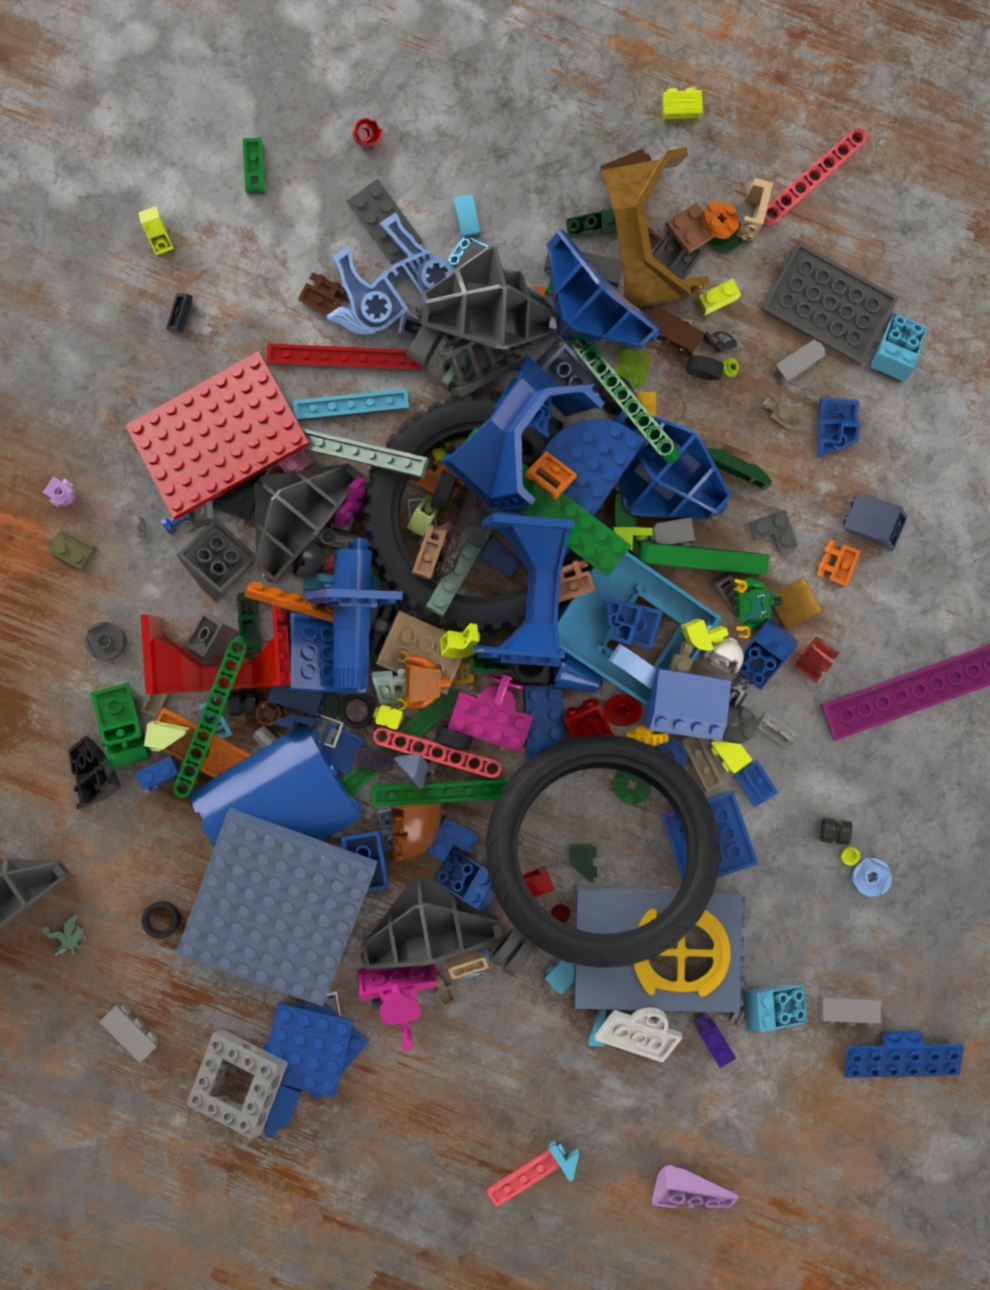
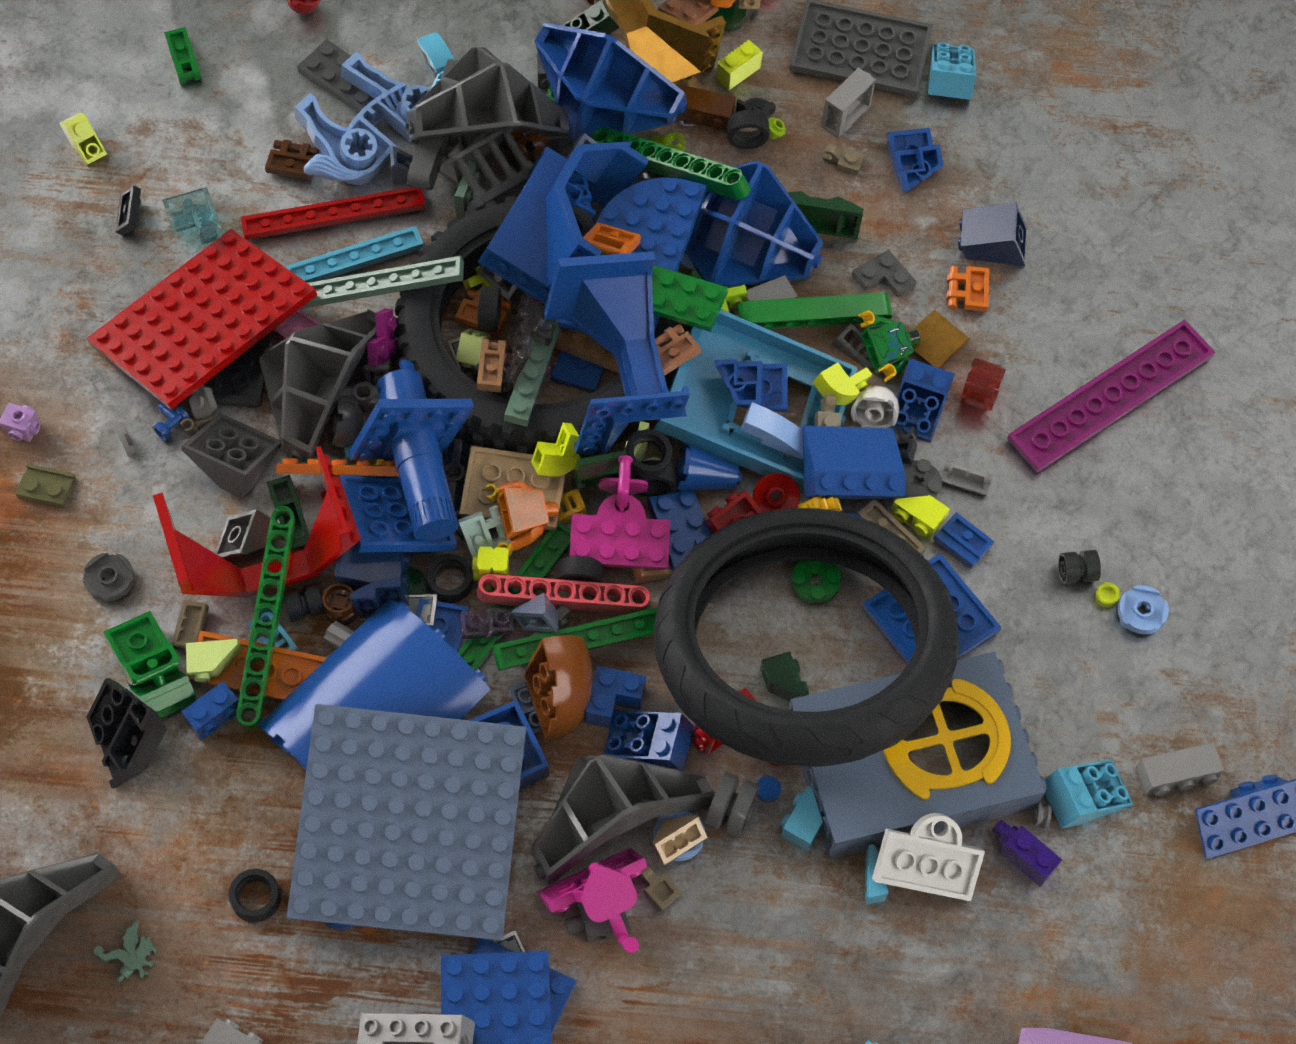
camera: 20 degrees left, 25 degrees down
none -> clear light blue brick [162,187,223,245]

